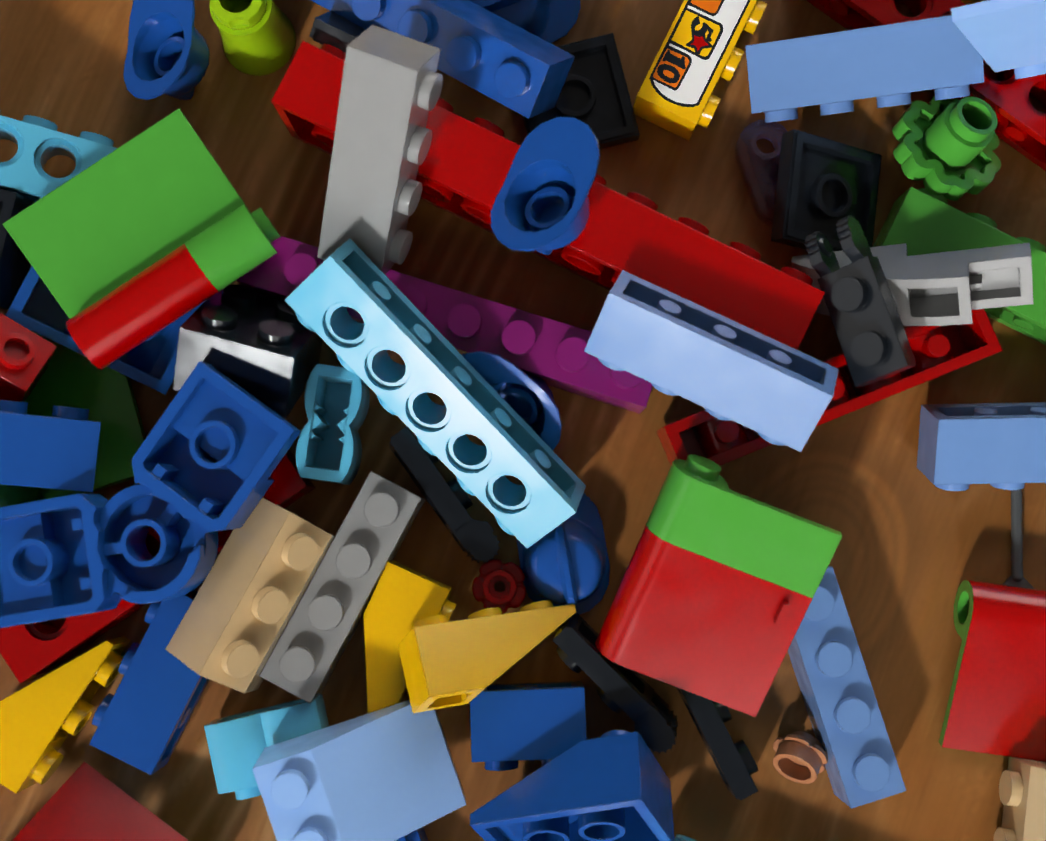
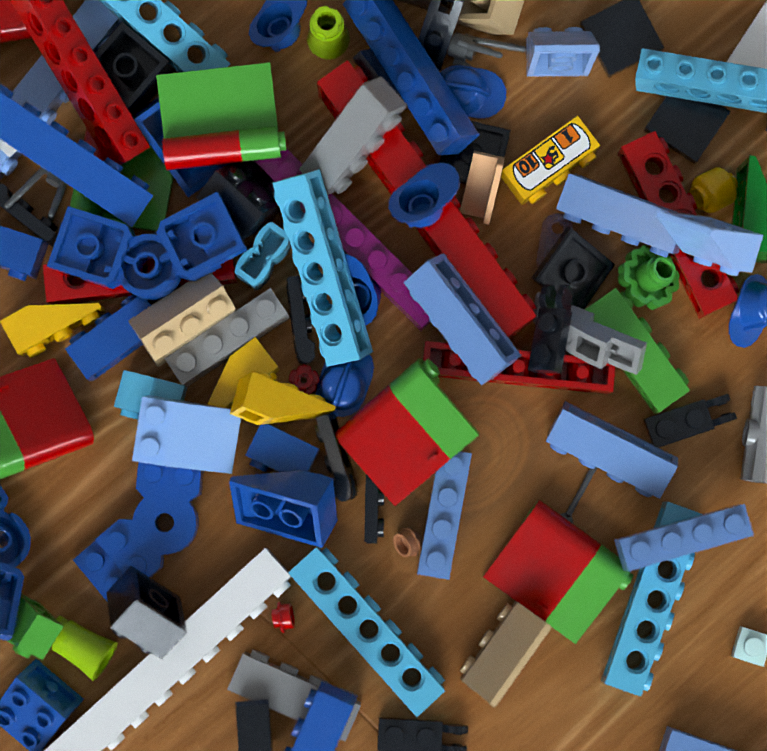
camera: 30 degrees right, 0 degrees up
none -> light nougat panel [460,151,505,225]

